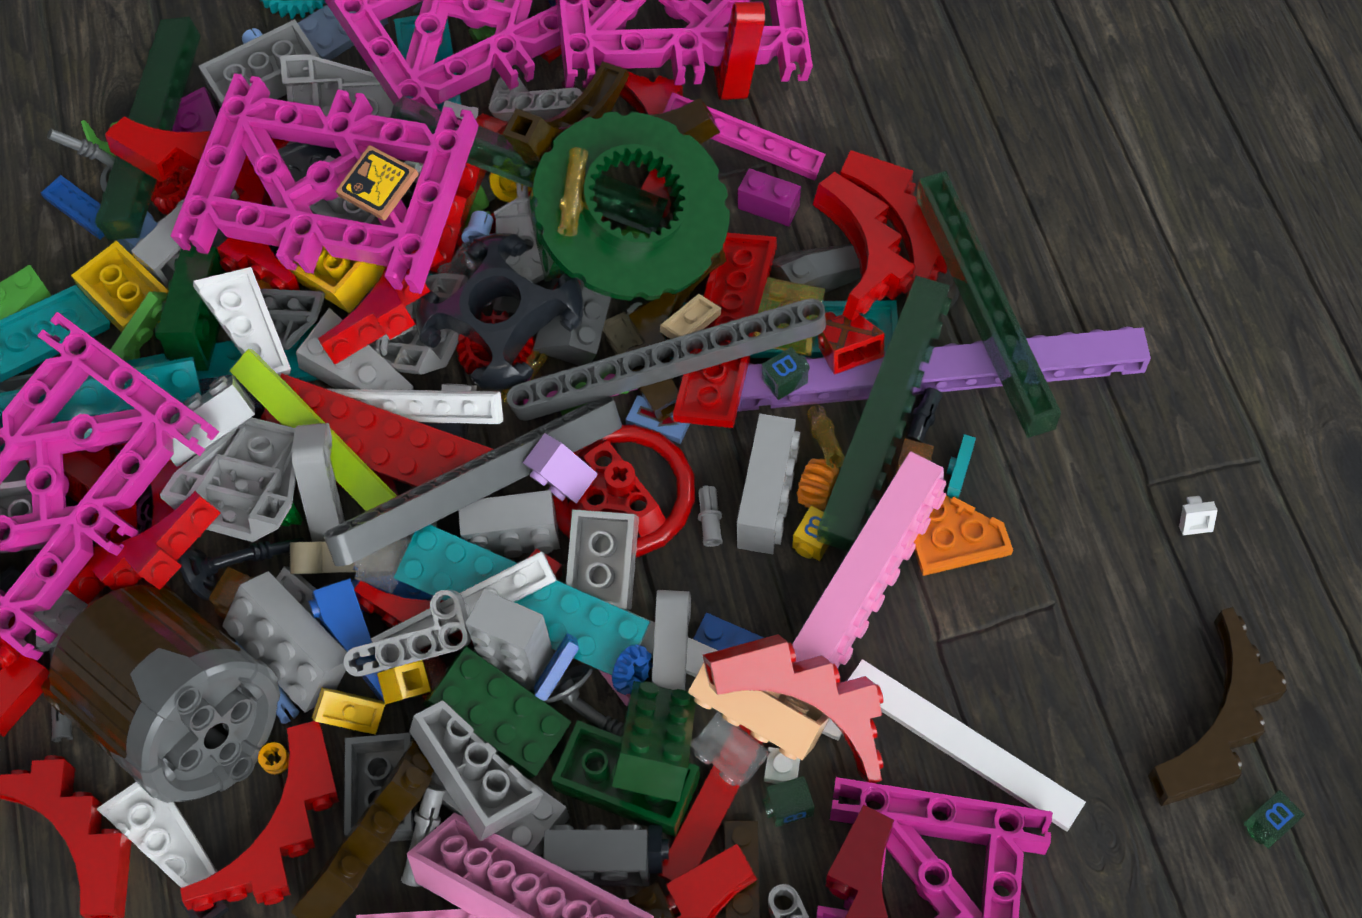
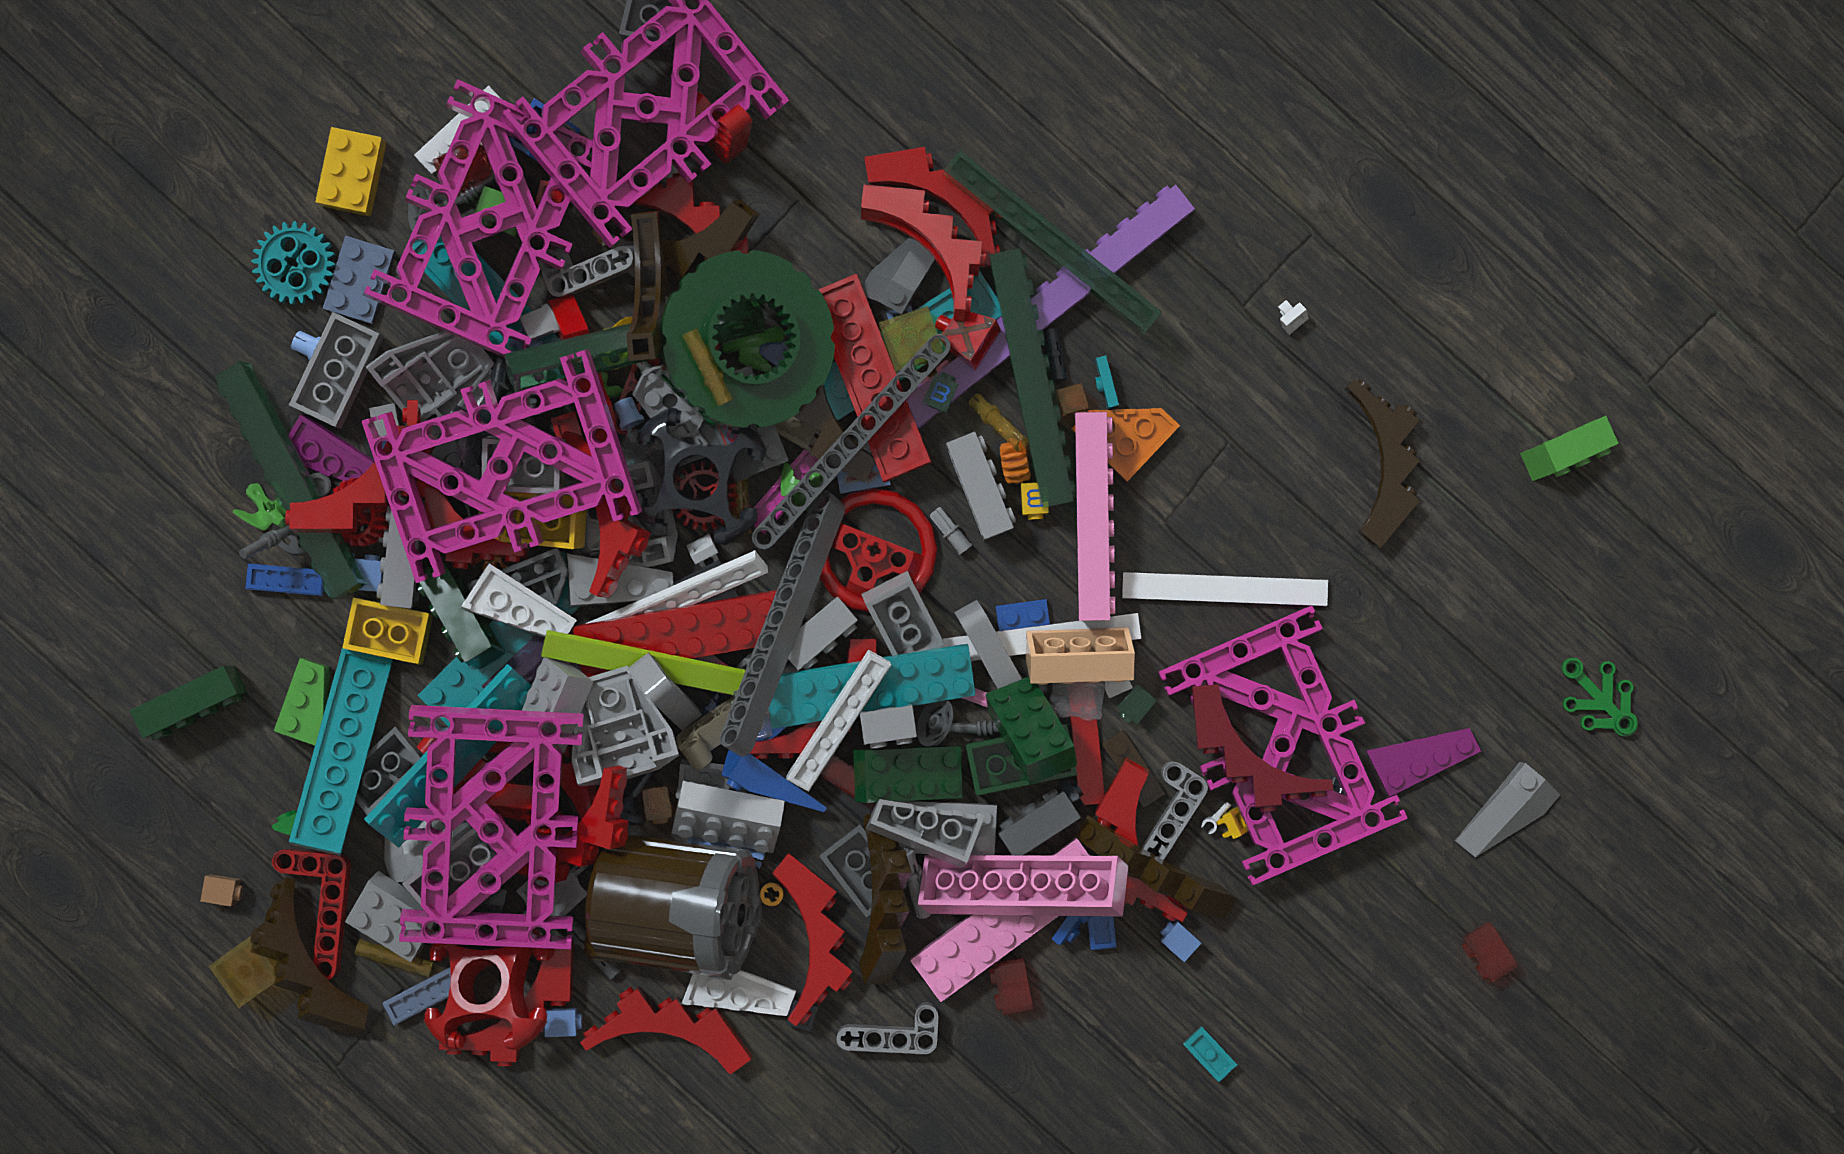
camera: 35 degrees left, 25 degrees up
bright green plate [110,291,167,362] -> none
yellow plate [312,687,385,735] -> none
tile [335,145,419,221] -> none
light grey beam [344,590,471,676] -> none
yellow brick [377,660,431,705] -> none
lavender brick [523,433,598,503] -> none
tile [534,633,579,701] -> none
blue gear [612,644,653,695] -> none
tan plate [660,294,721,339] -> none
dark pink tile [663,92,826,181] -> none
arch [703,634,883,783] -> none
magenta brick [738,168,801,227] -> none
clear green brick [1244,790,1305,849] -> none

